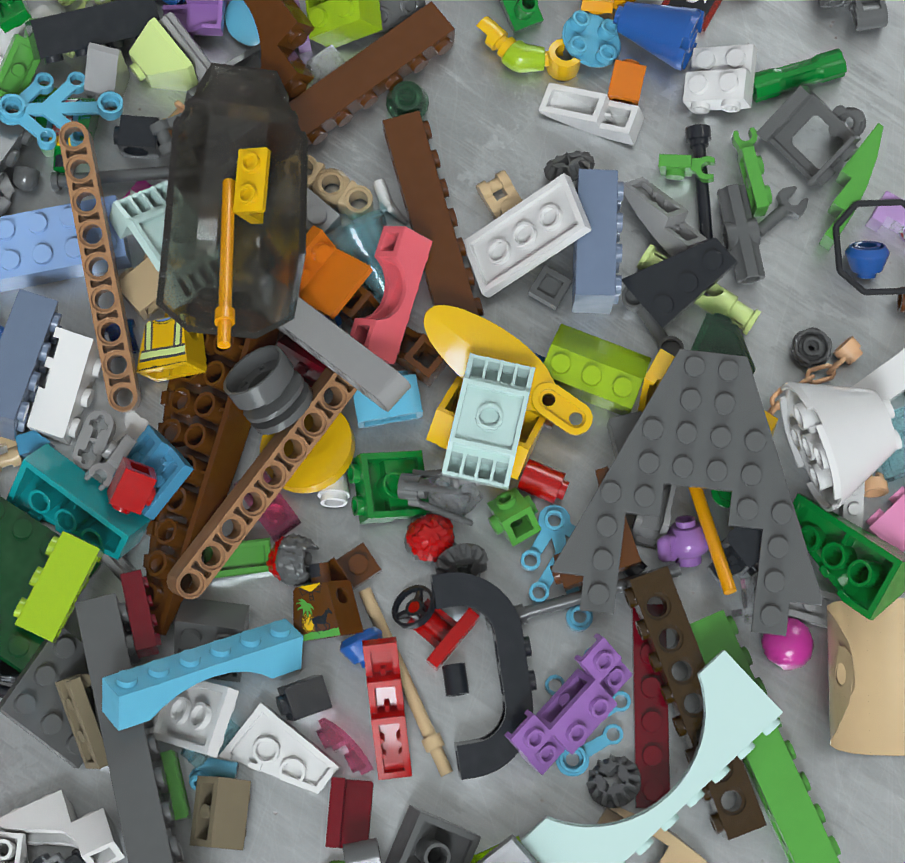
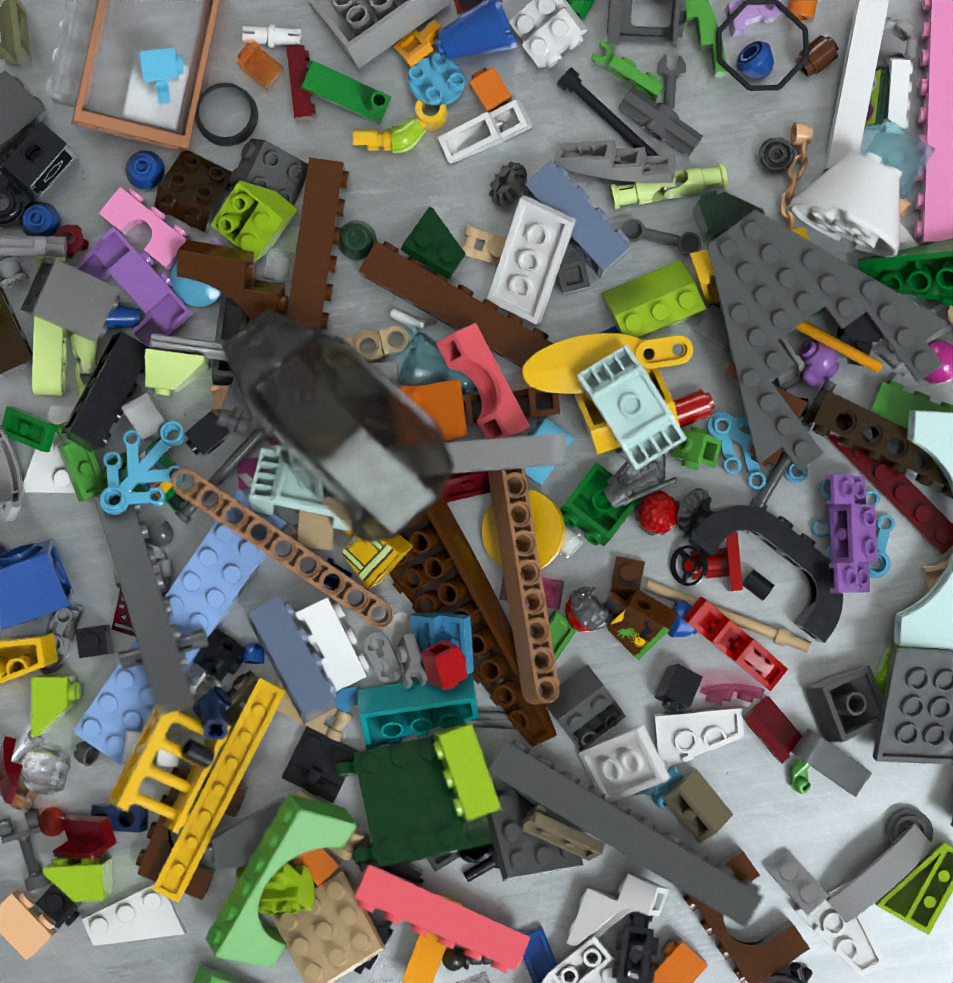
camera: 45 degrees left, 10 degrees up
medium azure arch [102,618,303,731] -> none
dark red piece [120,569,162,658] -> none
bright green tile [160,750,192,821] -> none
light orange bar [214,178,236,349] -> none
dark grey wheel [223,345,313,435] -> none
yellow bracket [233,147,271,224] -> none
dark grey gear [586,754,641,808] -> none
black wing [622,238,738,329] -> none
bright green plate [658,154,715,183] -> none
none -> dark green wing [401,206,466,280]

